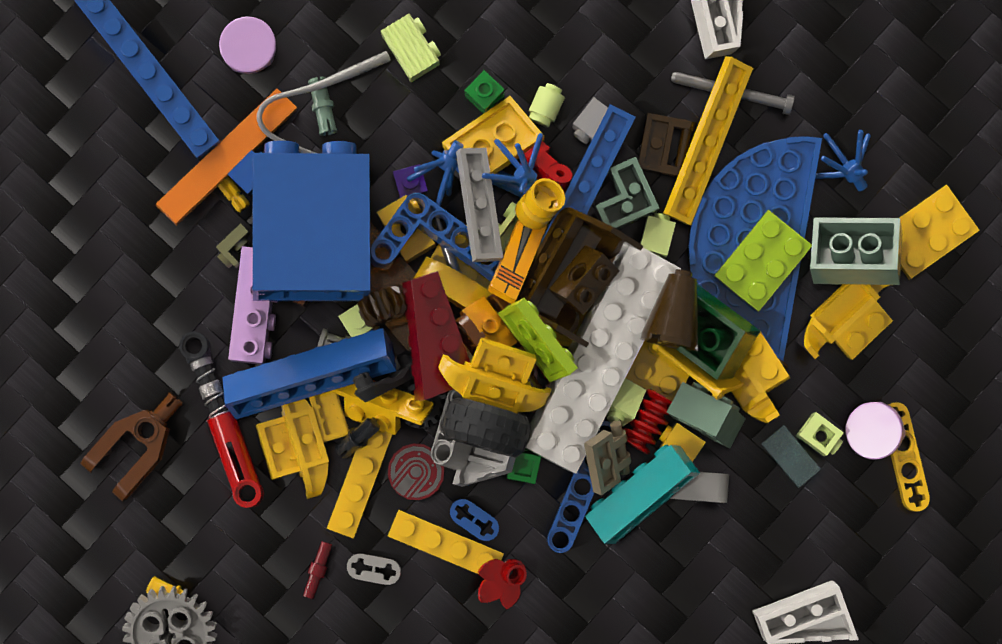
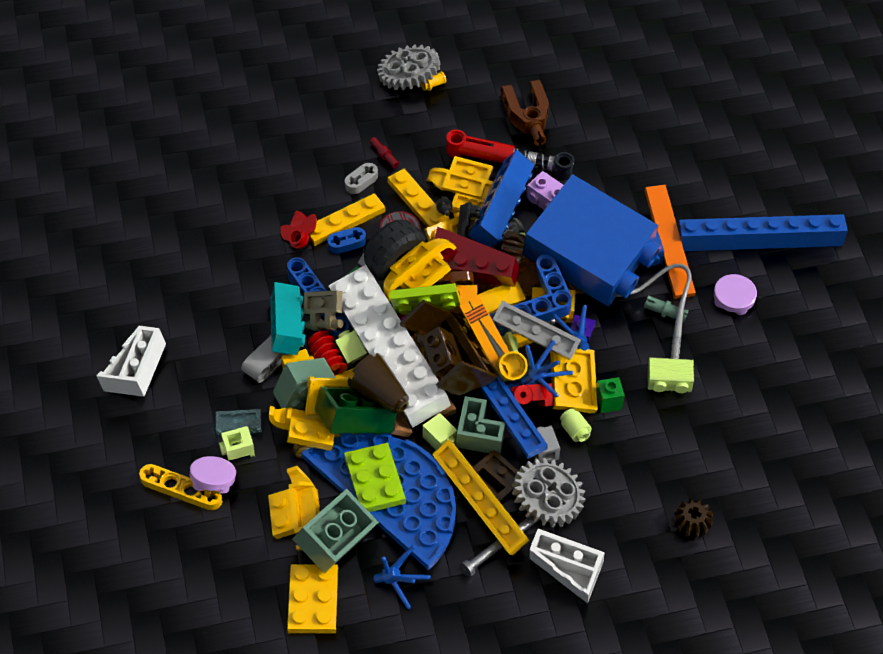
camera: 125 degrees right, 30 degrees down
none -> light grey gear [512,458,585,527]

